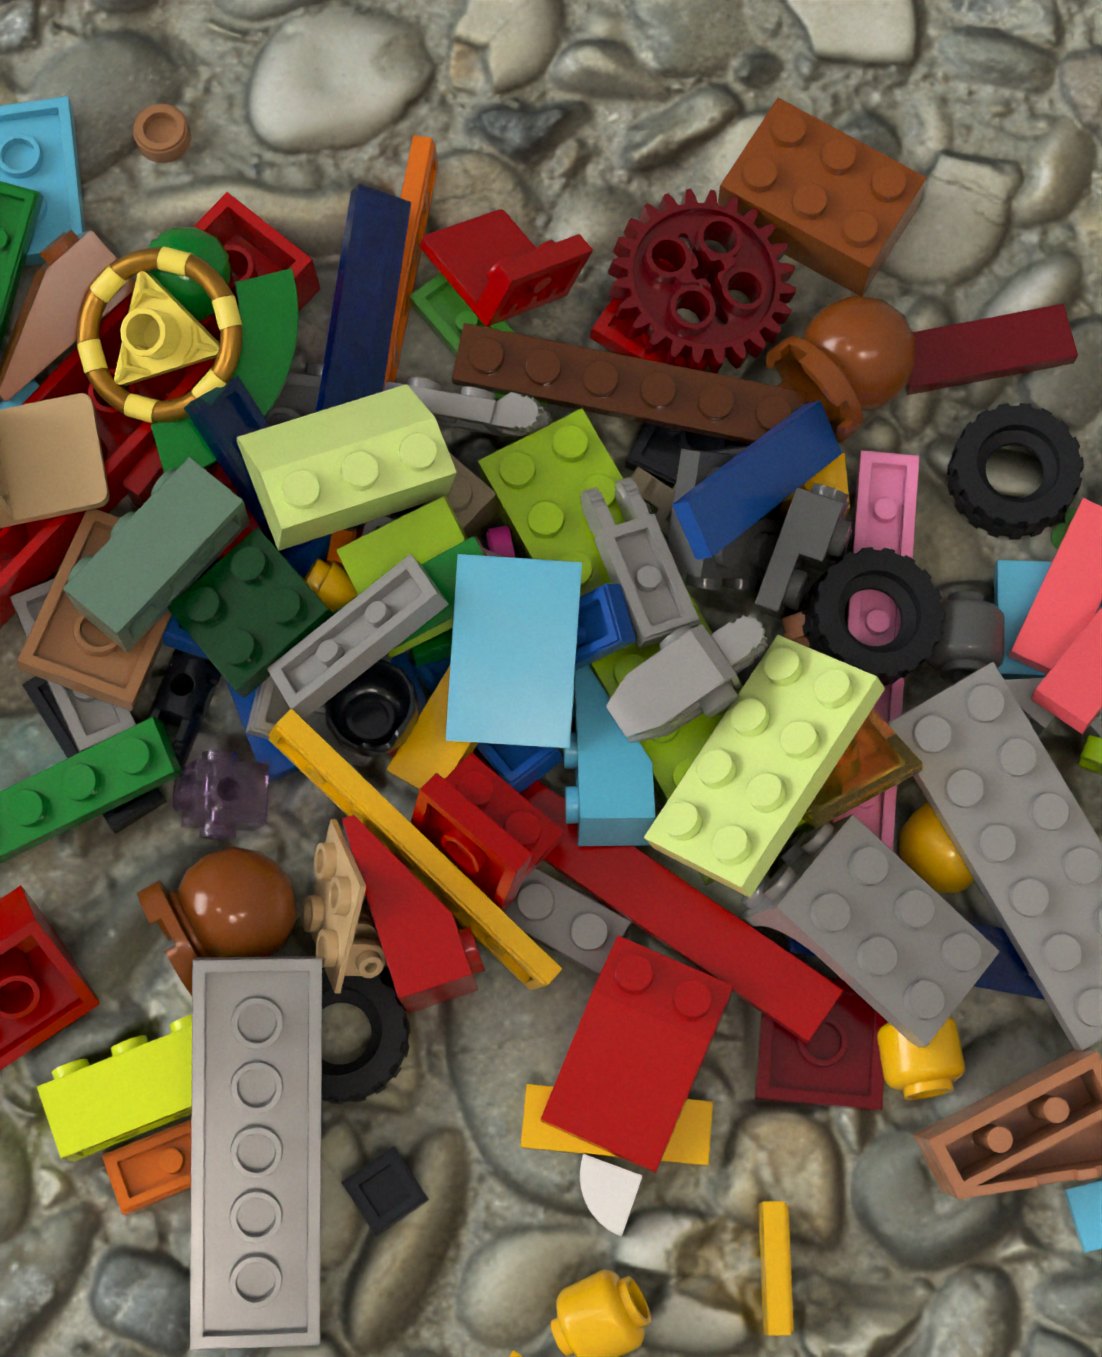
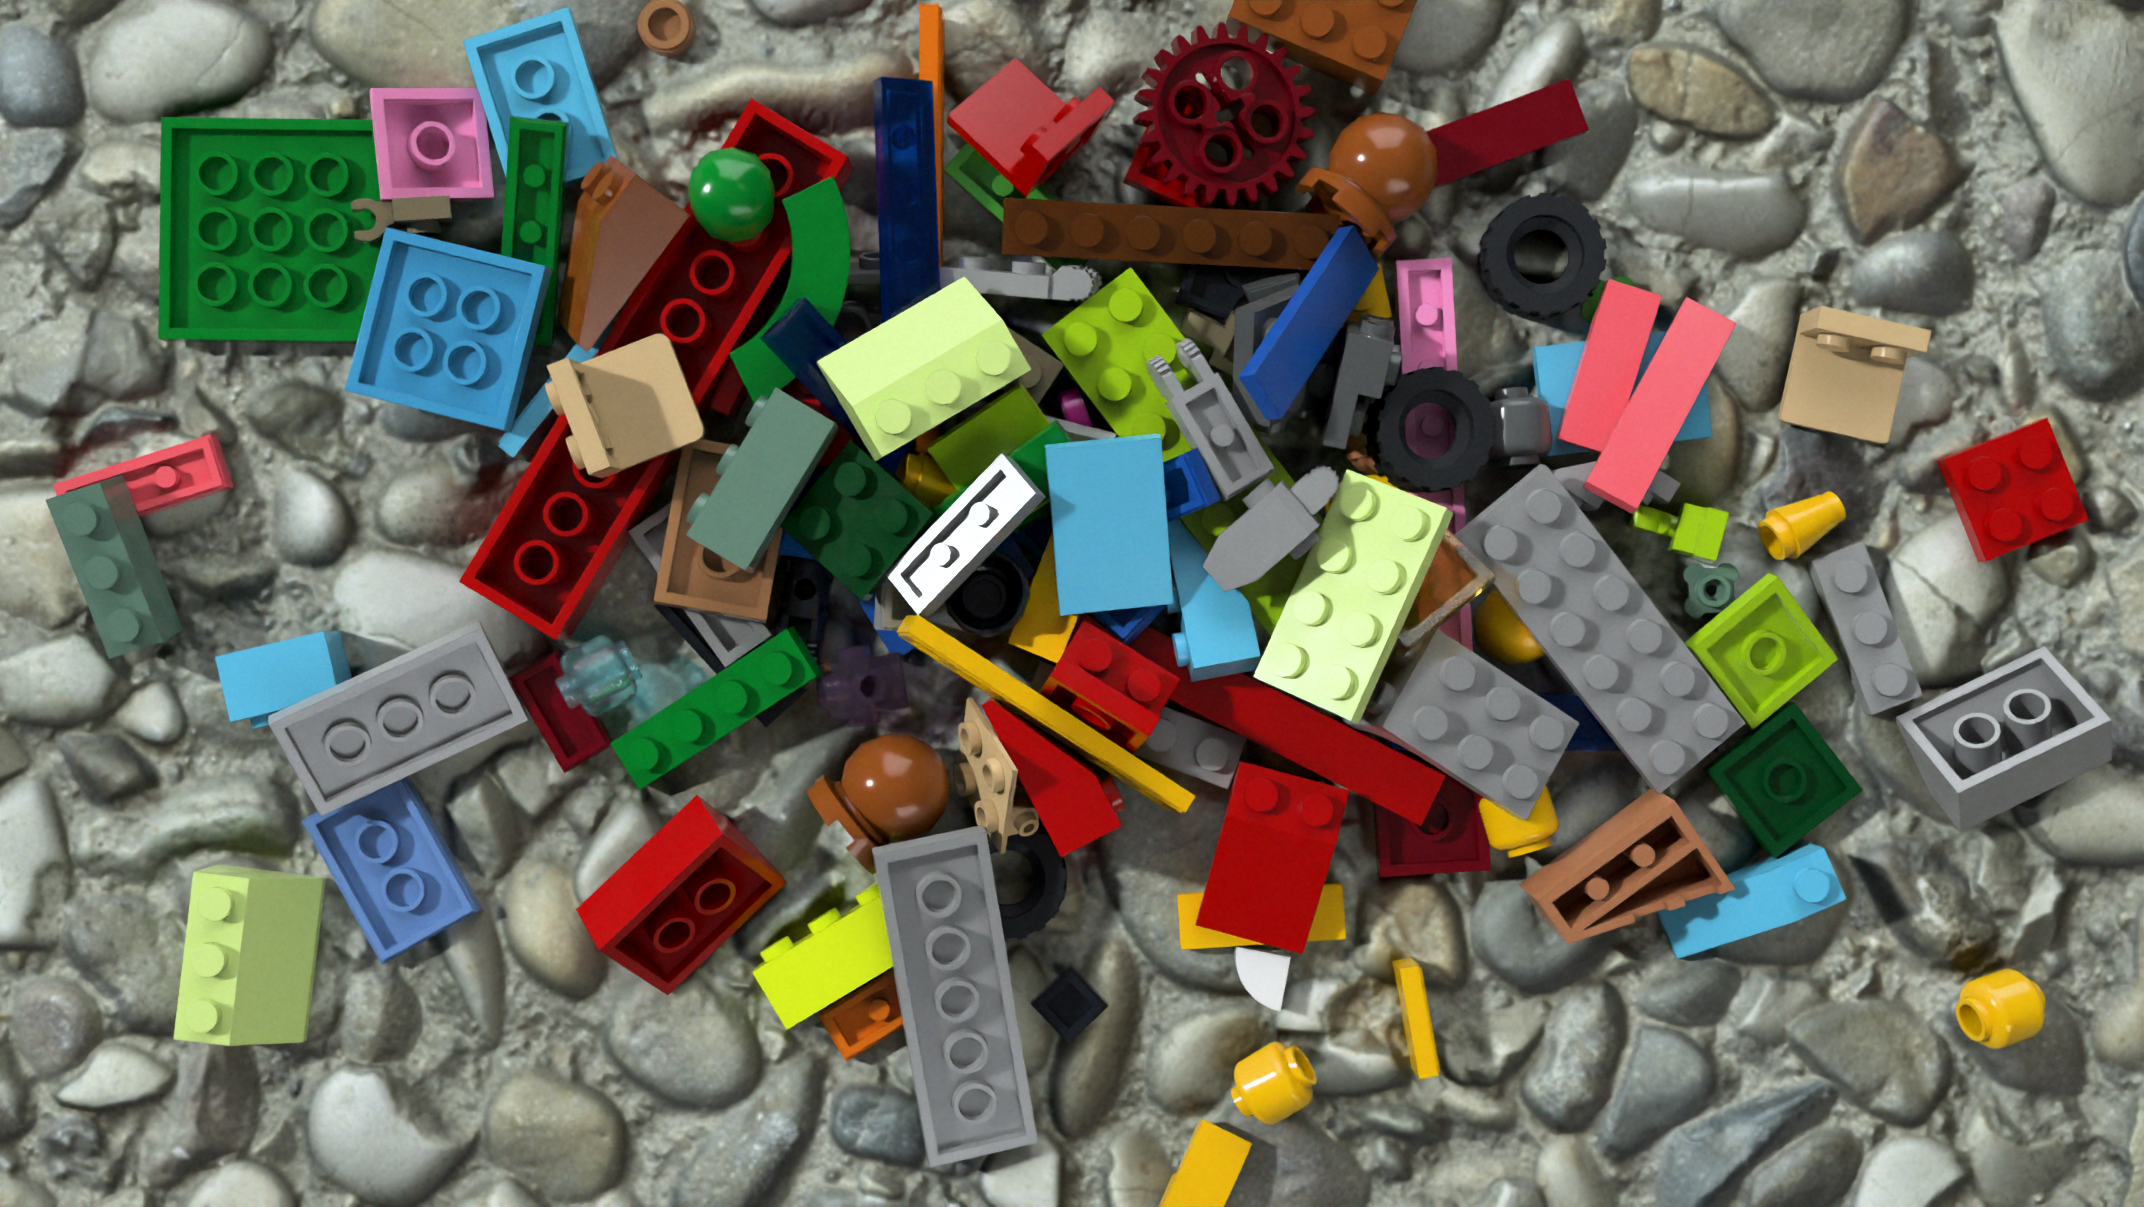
camera: 15 degrees left, 15 degrees up
light yellow piece [77,246,243,424] -> none

